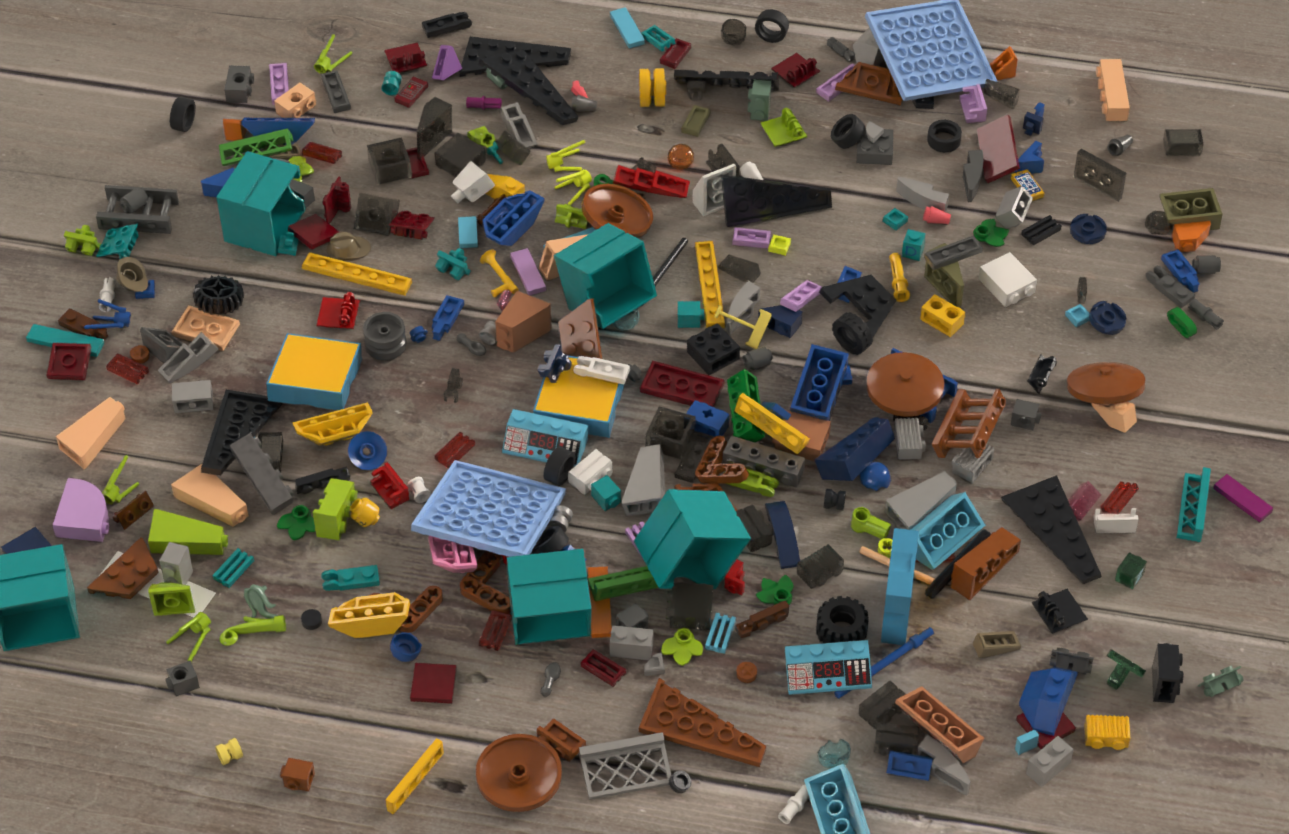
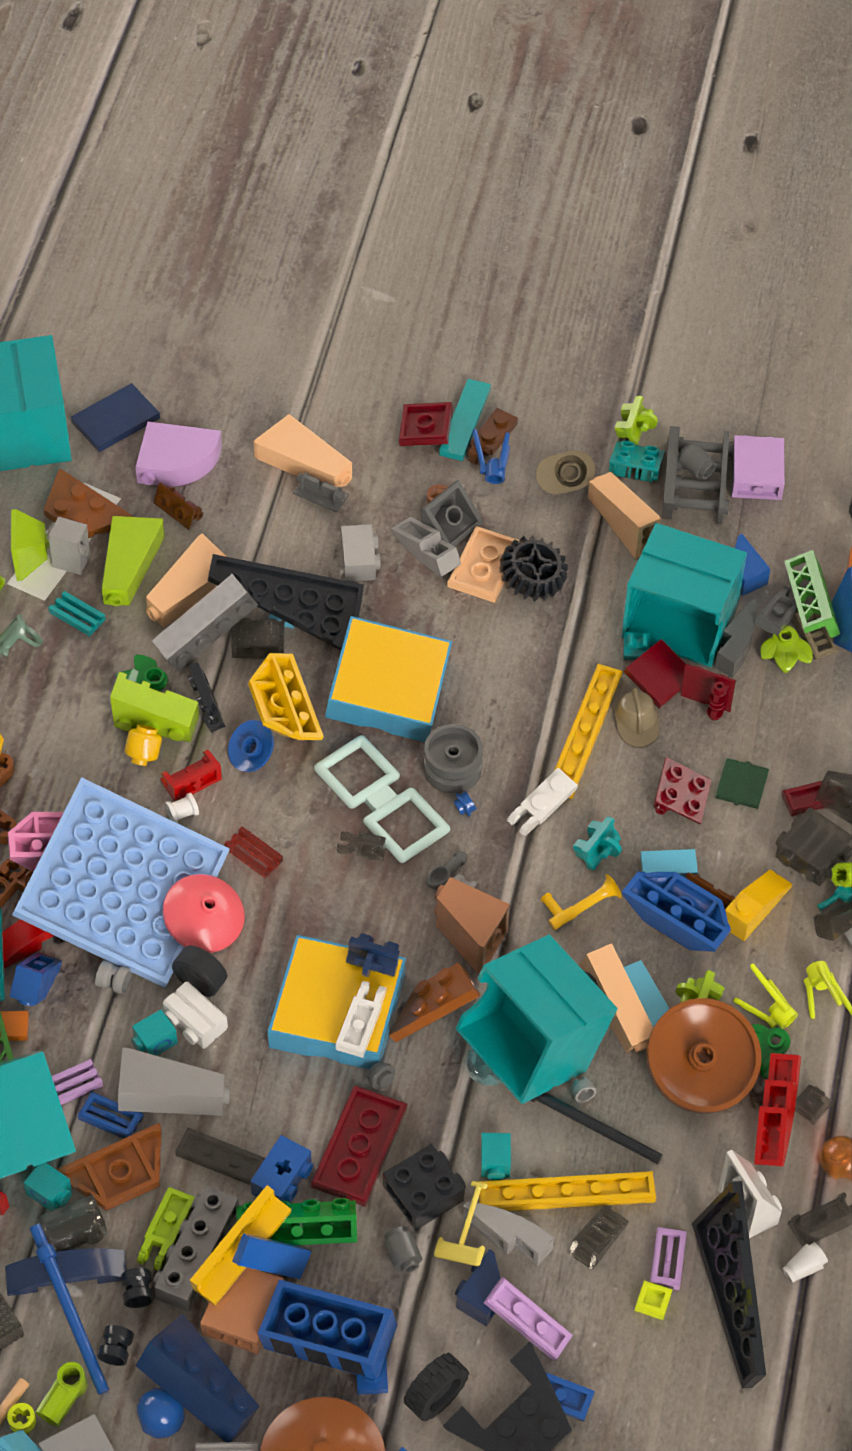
camera: 90 degrees right, 5 degrees up
white pin [99,277,116,312] -> none
lime plant [102,455,139,505] -> none
clear red tile [106,353,149,384] -> none
blue tile [135,280,155,299] -> none
clear red tile [302,142,342,164] -> none
red hinge [316,292,360,329] -> none
teal hinge [321,565,380,591] -> none
clear smoke slope [353,193,400,236] -> none
clear smoke brick [367,137,412,185] -> none
blue hinge [432,295,464,341] -> none
white torso [451,161,495,204] -> none
clear pink arm [497,290,511,311] -> none
slope [502,409,588,467] -> none
lavender tile [510,248,546,296] -> none
black tyre [531,526,569,554] -> none
clear smoke brick [645,406,696,460] -> none
dark orange beam [695,436,749,484] -> none
none -> blue bar [29,1224,109,1395]
none -> black wheel [121,1268,154,1308]
none -> coral dish [162,874,245,953]
none -> dark grey hinge [293,472,349,513]
none -> light aqua bar [314,735,450,863]
none -> white hinge [507,768,578,836]
none -> light nougat slope [588,472,661,559]
none -> clear green piece [715,758,769,809]
none -> lavender panel [732,435,785,500]

